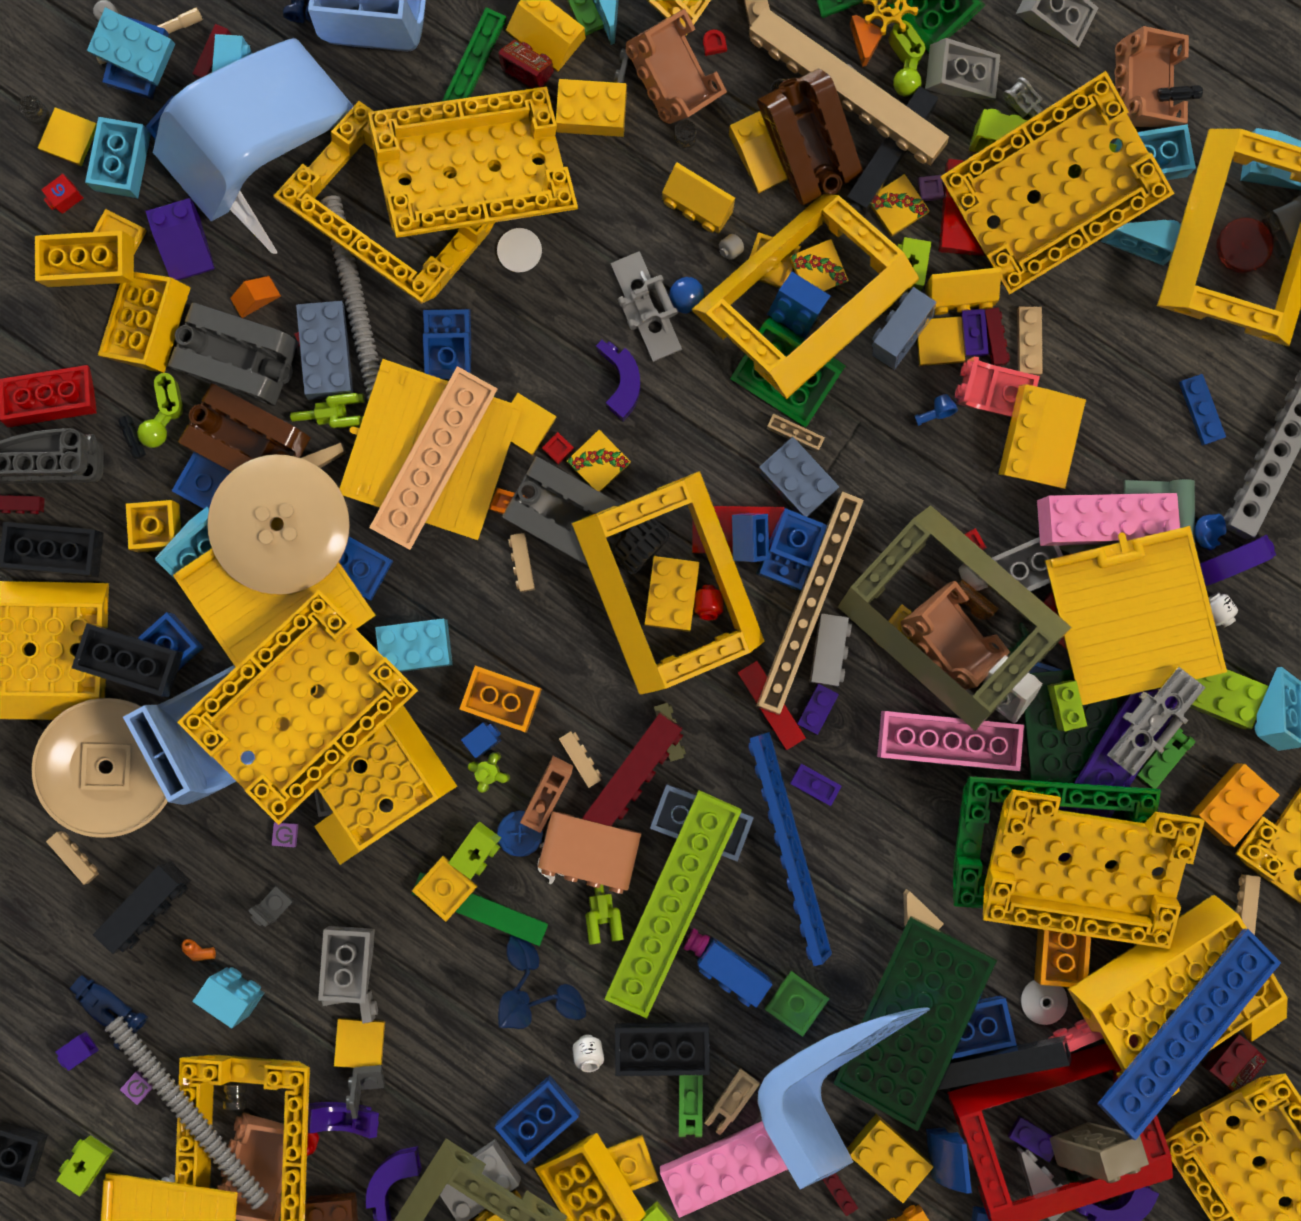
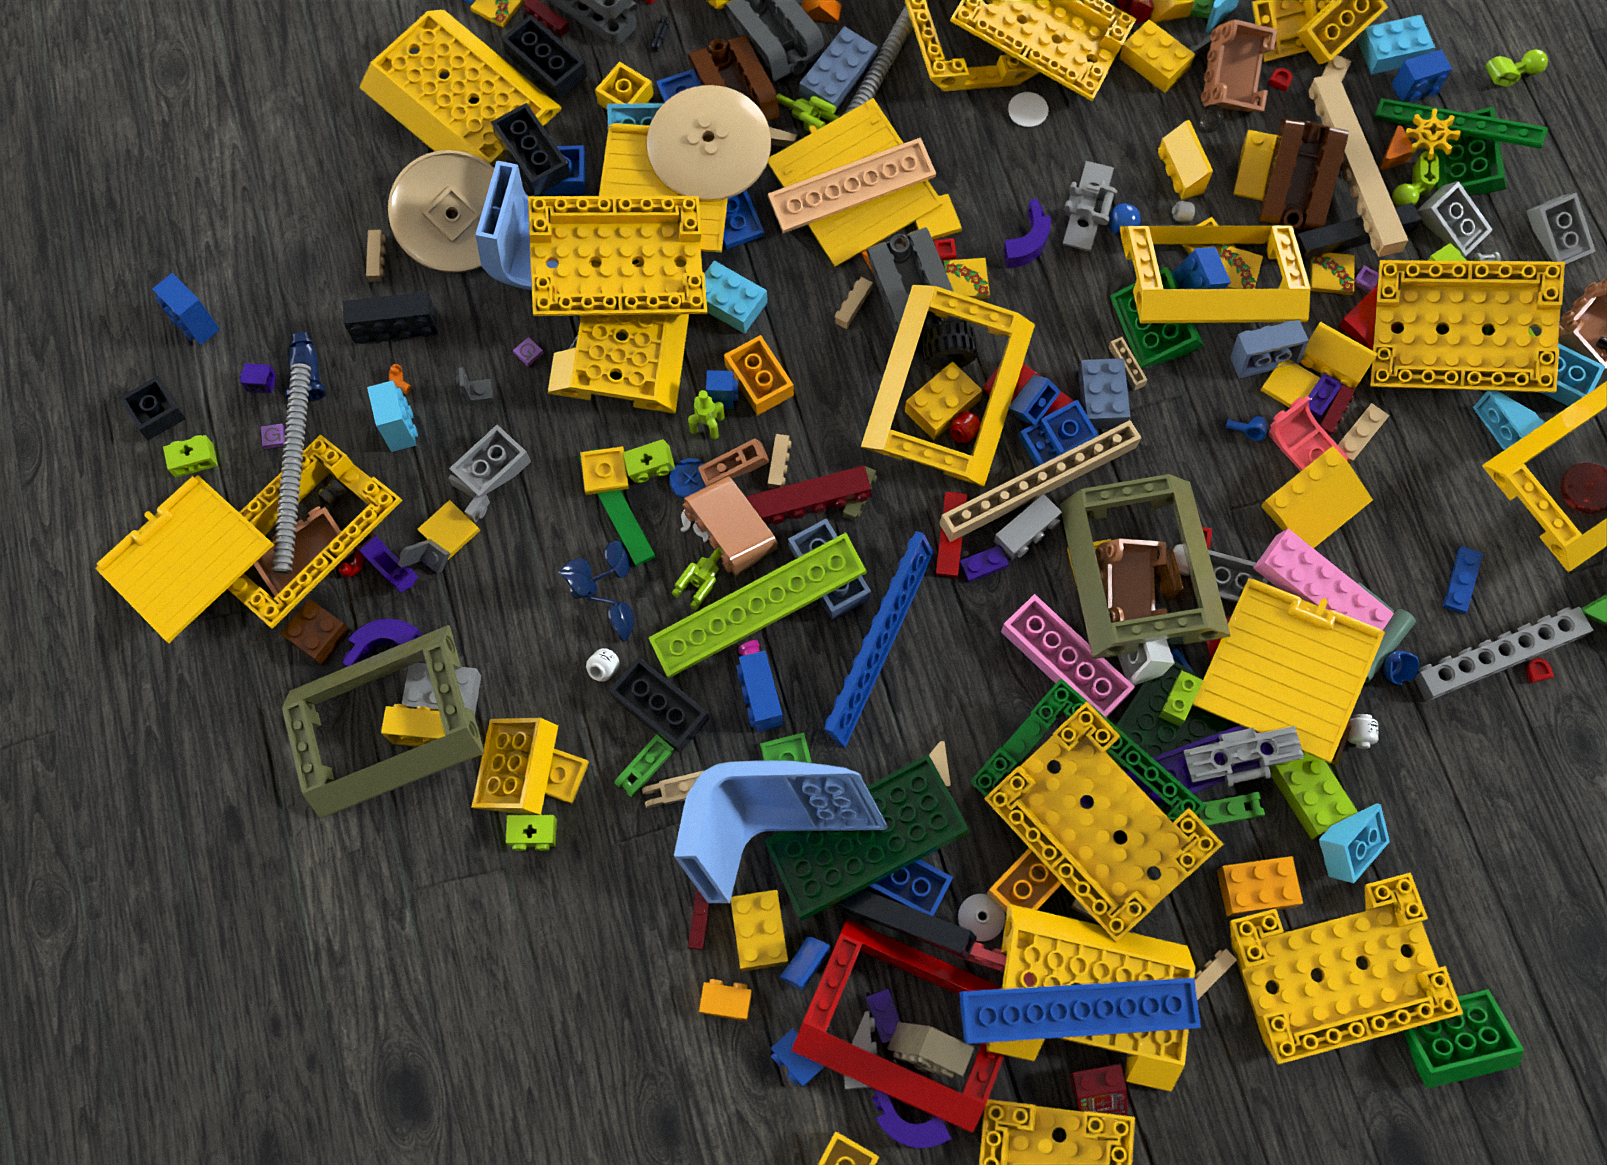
camera: 40 degrees right, 15 degrees down
lime beam [138,373,183,448] -> none
blue slope [423,309,471,379] -> none
blue brick [495,1075,580,1164] -> none
bright pink brick [660,1121,788,1218] -> none
dark purple plate [790,764,842,806] -> none
lime brick [897,237,931,291] -> none
dark purple arch [1200,535,1276,586] -> none

